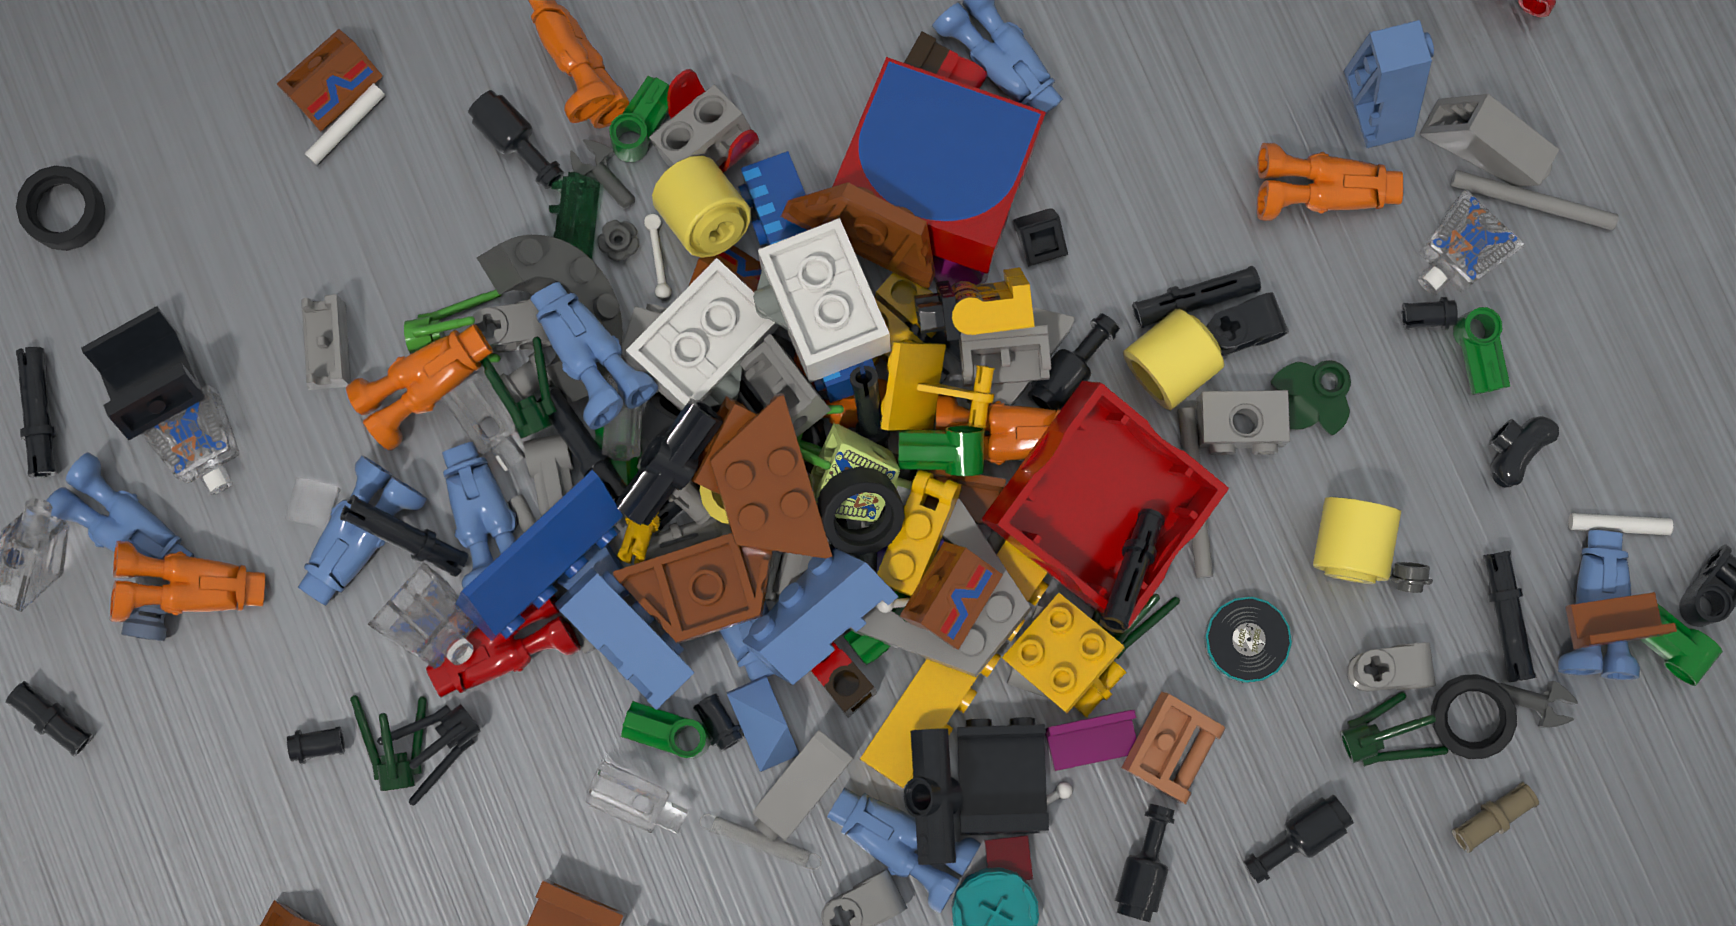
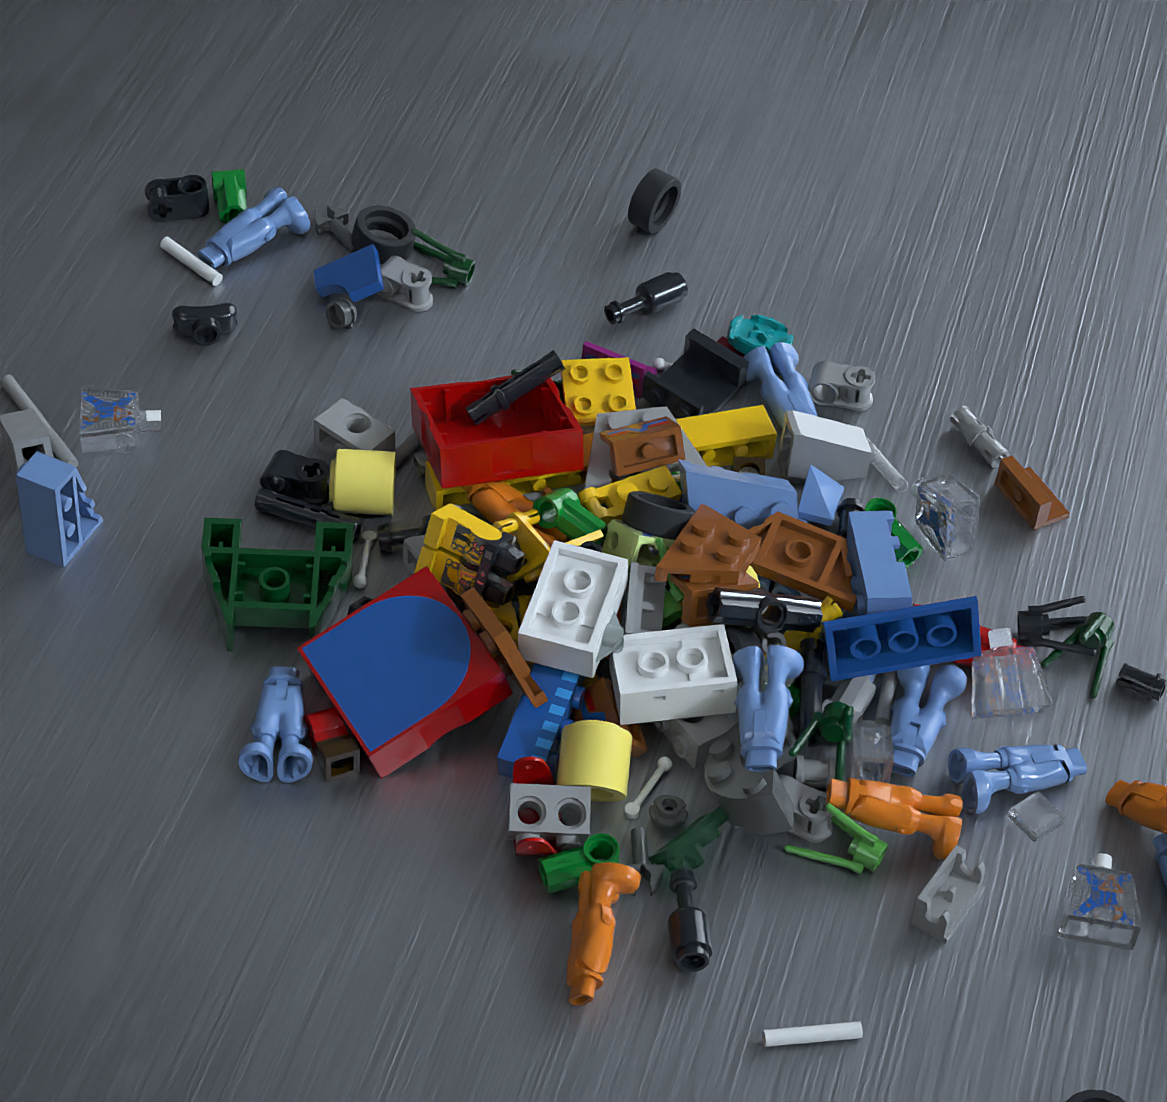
camera: 140 degrees left, 35 degrees down
black panel [81,306,205,440] -> none
dark orange panel [277,29,383,131] -> none
black pin [340,495,468,577] -> none
black piece [904,728,963,865] -> none
nougat plate [1121,691,1226,805] -> none
black tile [1204,597,1292,683] -> none
black piece [1243,794,1354,884] -> none
orange piece [1257,143,1403,221] -> none
dark green plate [1271,360,1351,436] -> none
light yellow piece [1313,497,1401,584] -> none
black pin [1401,297,1458,330] -> none
dark tan pin [1452,782,1539,853] -> none
green piece [1453,307,1511,395] -> none
black pin [1483,550,1537,682] -> none
dark orange panel [1565,592,1677,649] -> none
none -> dark green wedge [201,517,354,651]
none -> blue tile [313,244,384,303]
none -> white hinge [353,530,377,588]

